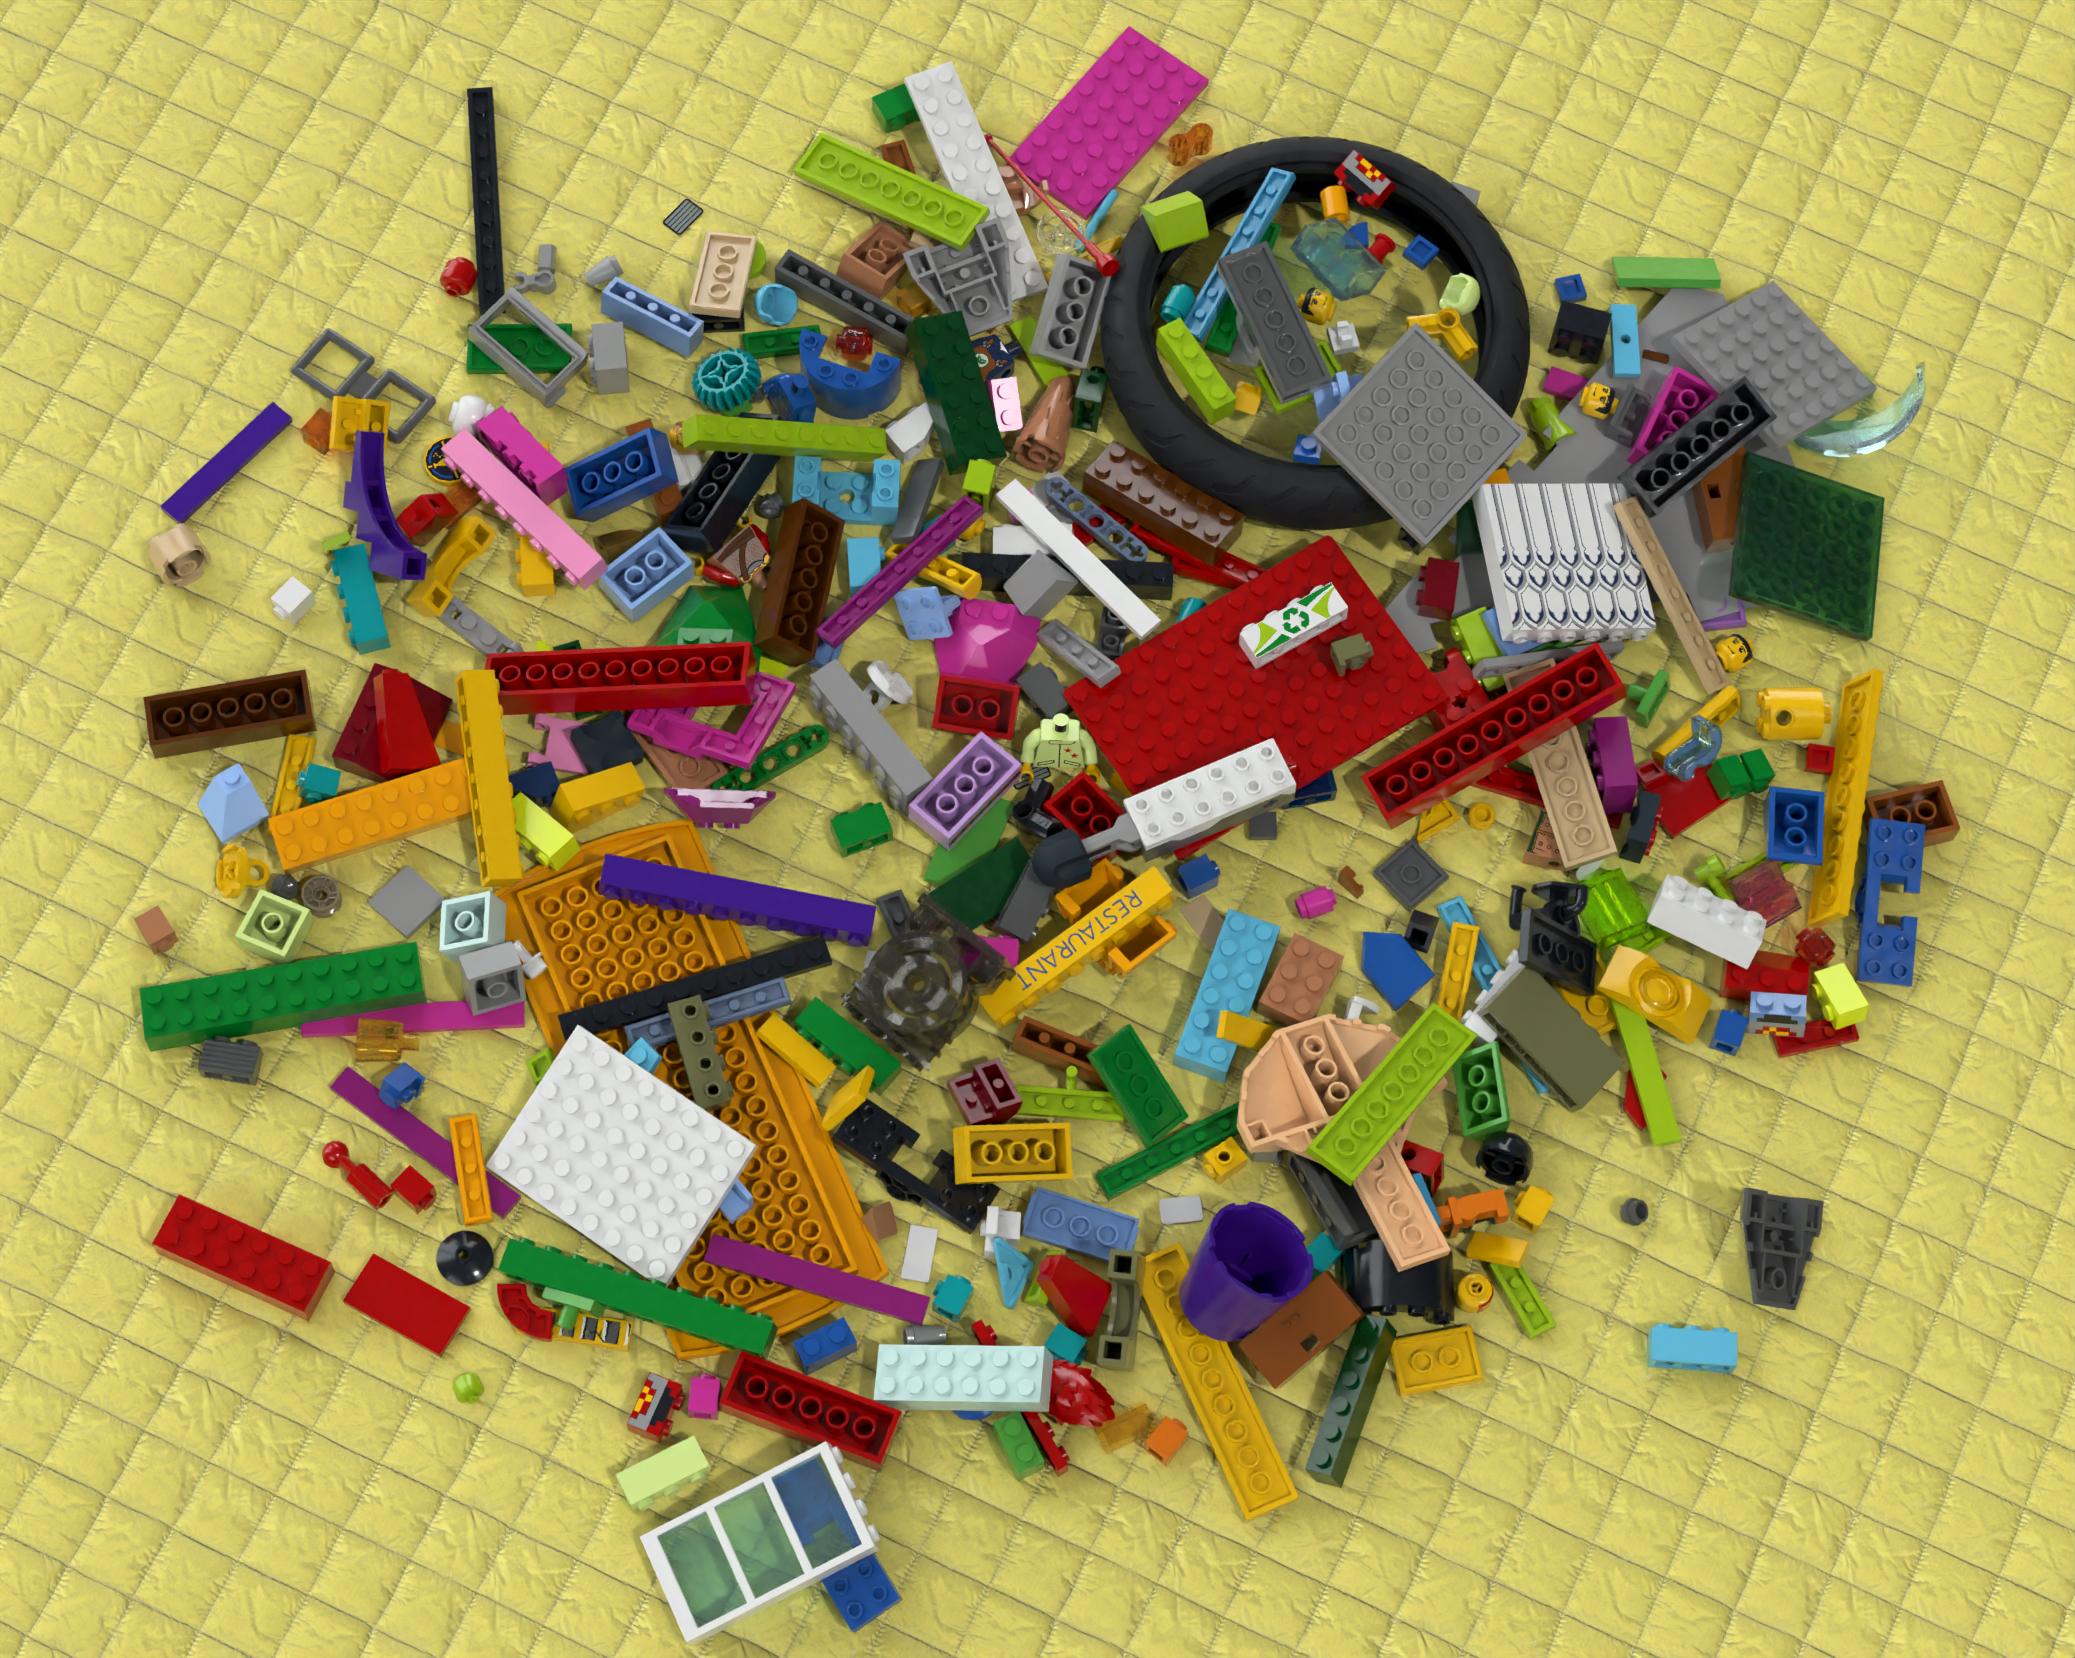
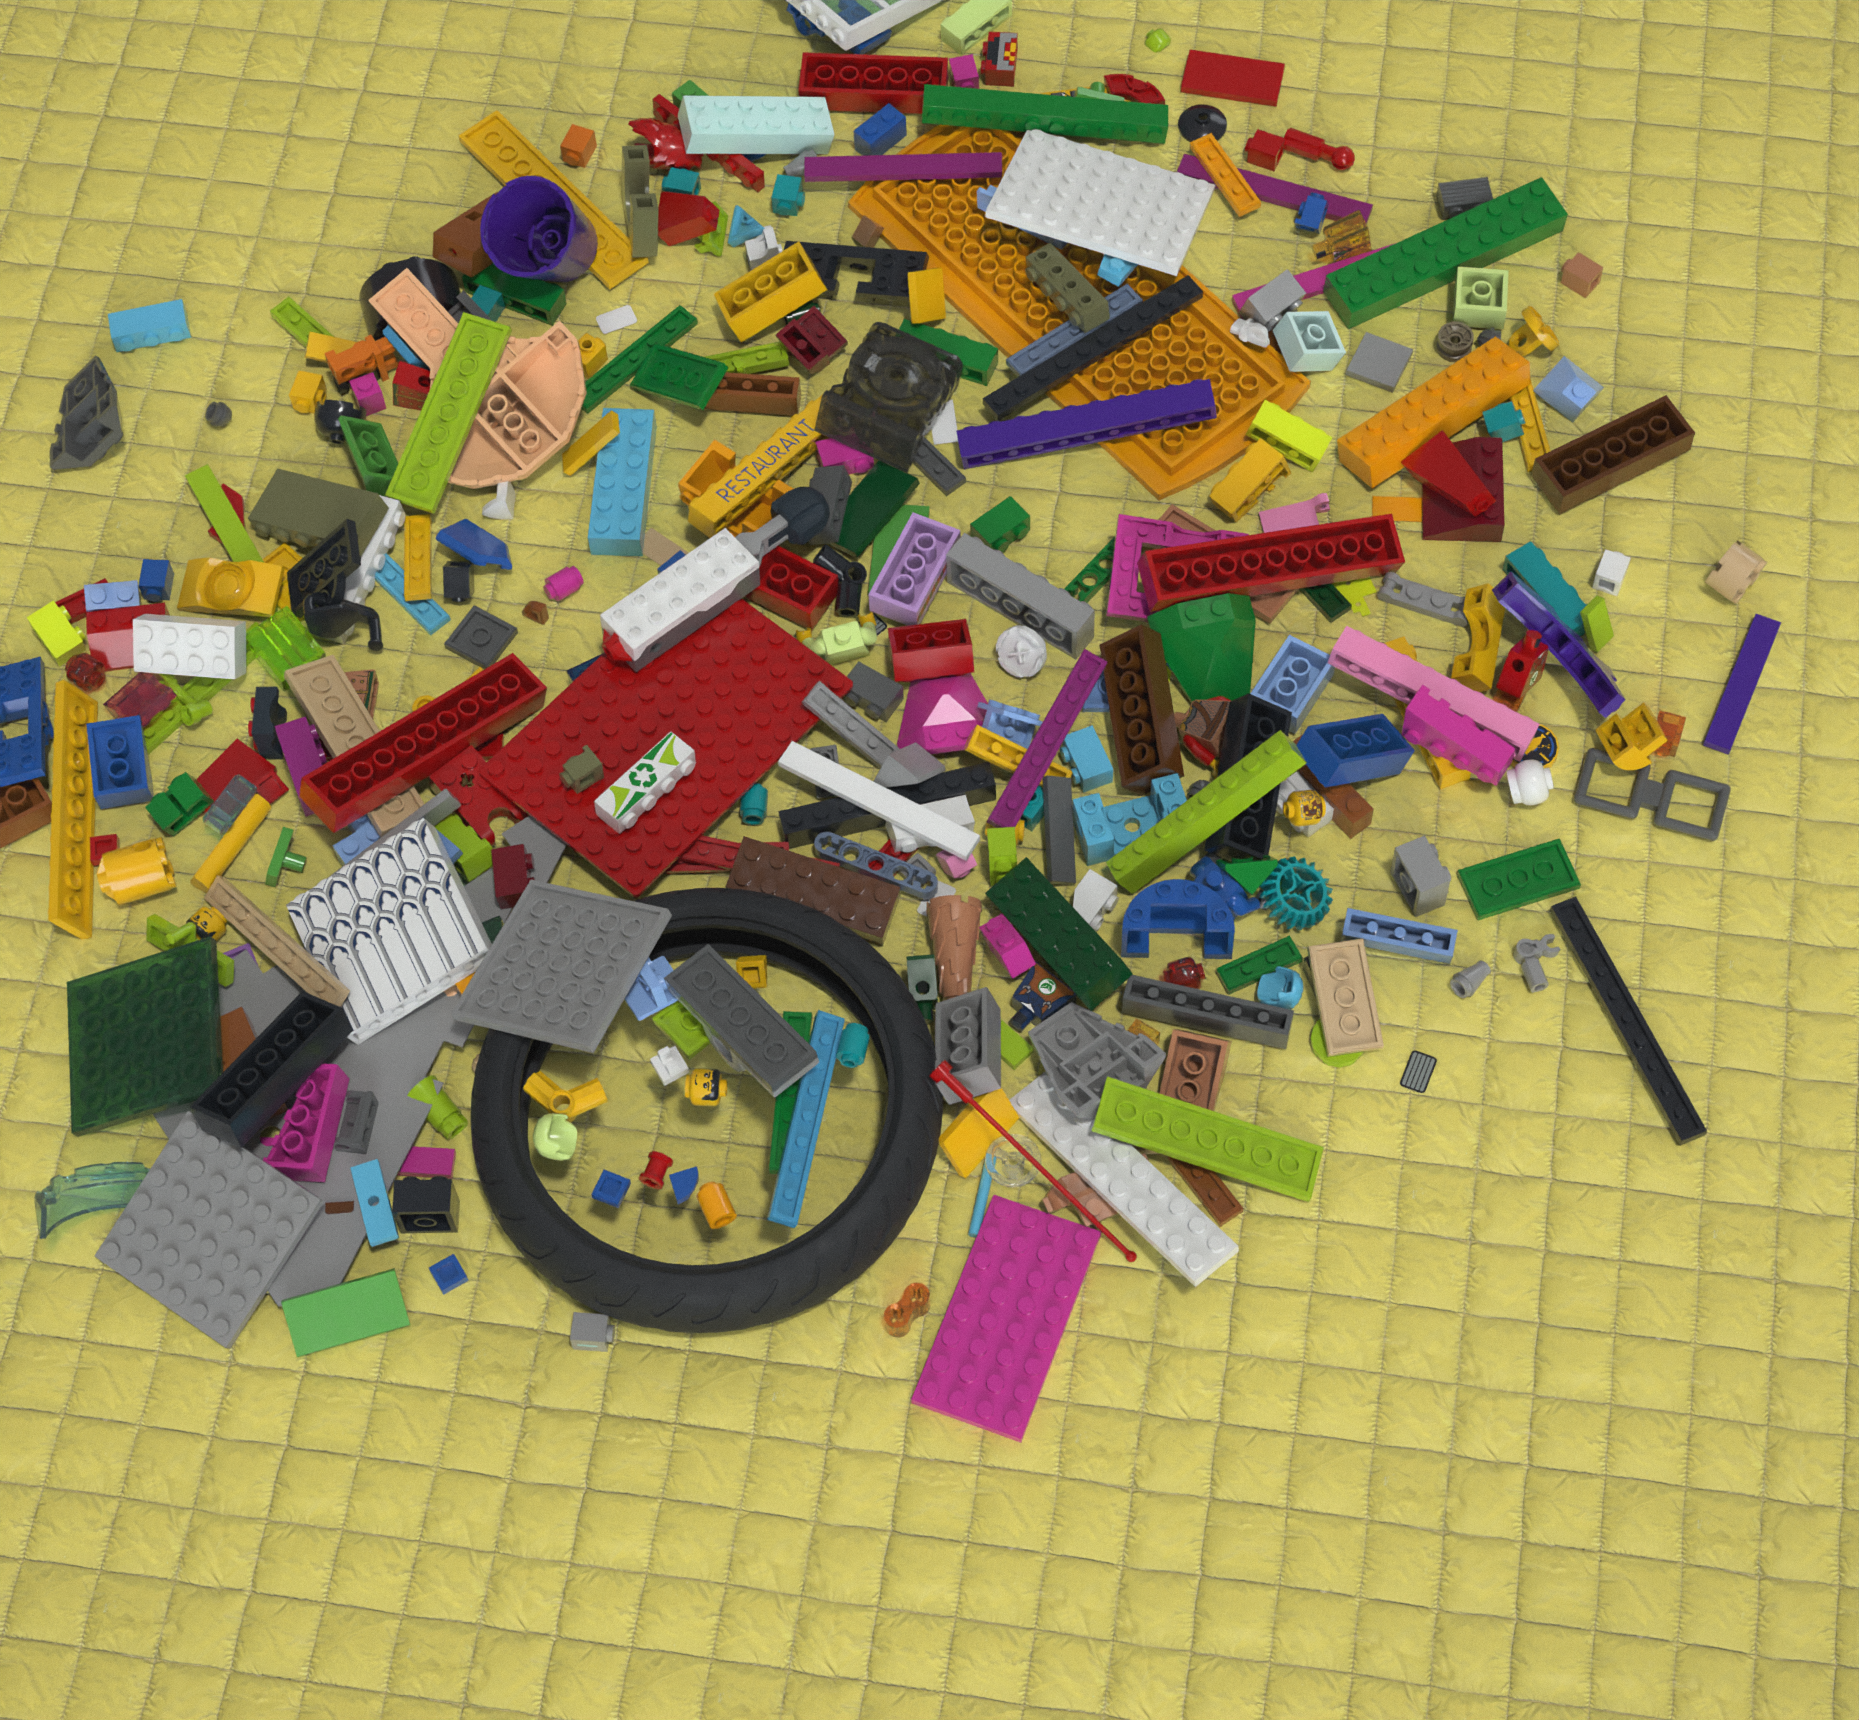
camera: 170 degrees right, 5 degrees down
red brick [152,1194,335,1321] -> none
red head [440,257,477,297] -> none
yellow brick [455,670,524,887] -> none
light grey piece [468,286,588,408] -> none
dark blue slope [508,761,560,808] -> none
lime tile [526,1048,556,1086] -> none
black brick [570,710,644,775] -> none
pearl gold brick [597,529,645,566] -> none
magenta wedge [664,788,776,829] -> none
yellow tile [755,1013,837,1088] -> none
green brick [872,83,921,134] -> none
white sticker [901,1225,938,1283] -> none
medium blue brick [1022,1187,1140,1264] -> none
clear yellow plate [1094,1403,1157,1455] -> none
lime slope [1140,191,1209,253] -> none
lime brick [1156,318,1236,425] -> none
nougat brick [1257,933,1344,1027] -> none
clear light blue brick [1290,217,1387,302] -> none
blue plate [1293,434,1323,465] -> none
dark green brick [1305,1313,1397,1488] -> none
brick [1334,149,1397,210] -> none
yellow tile [1390,1325,1484,1397] -> none
yellow head [1455,1273,1494,1313] -> none
yellow head [1578,382,1619,420] -> none
none -> lime plate [146,914,234,987]
none -> dark pink brick [349,372,387,416]
none -> green slope [1216,855,1278,895]

